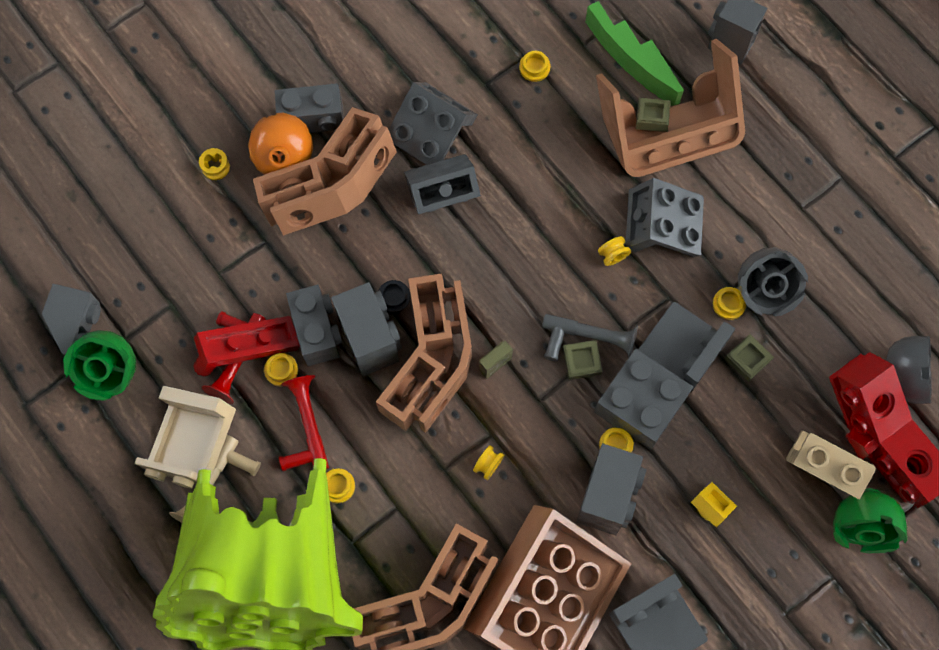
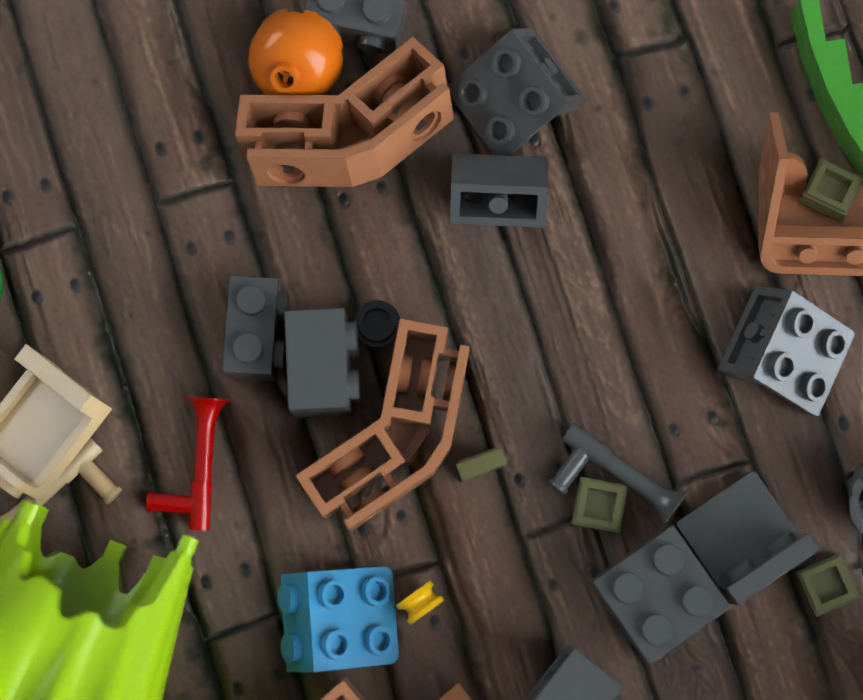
camera: 20 degrees right, 10 degrees up
red piece [193,316,300,376] -> none
yellow bush [199,148,230,180] -> none
red piece [202,311,266,404] -> none
yellow plate [264,353,298,387] -> none
yellow plate [326,468,355,503] -> none
yellow plate [519,51,551,82] -> none
yellow bush [598,236,631,266] -> none
yellow plate [599,428,634,453] -> none
yellow plate [712,287,746,320] -> none
none -> dark azure bracket [278,566,399,672]

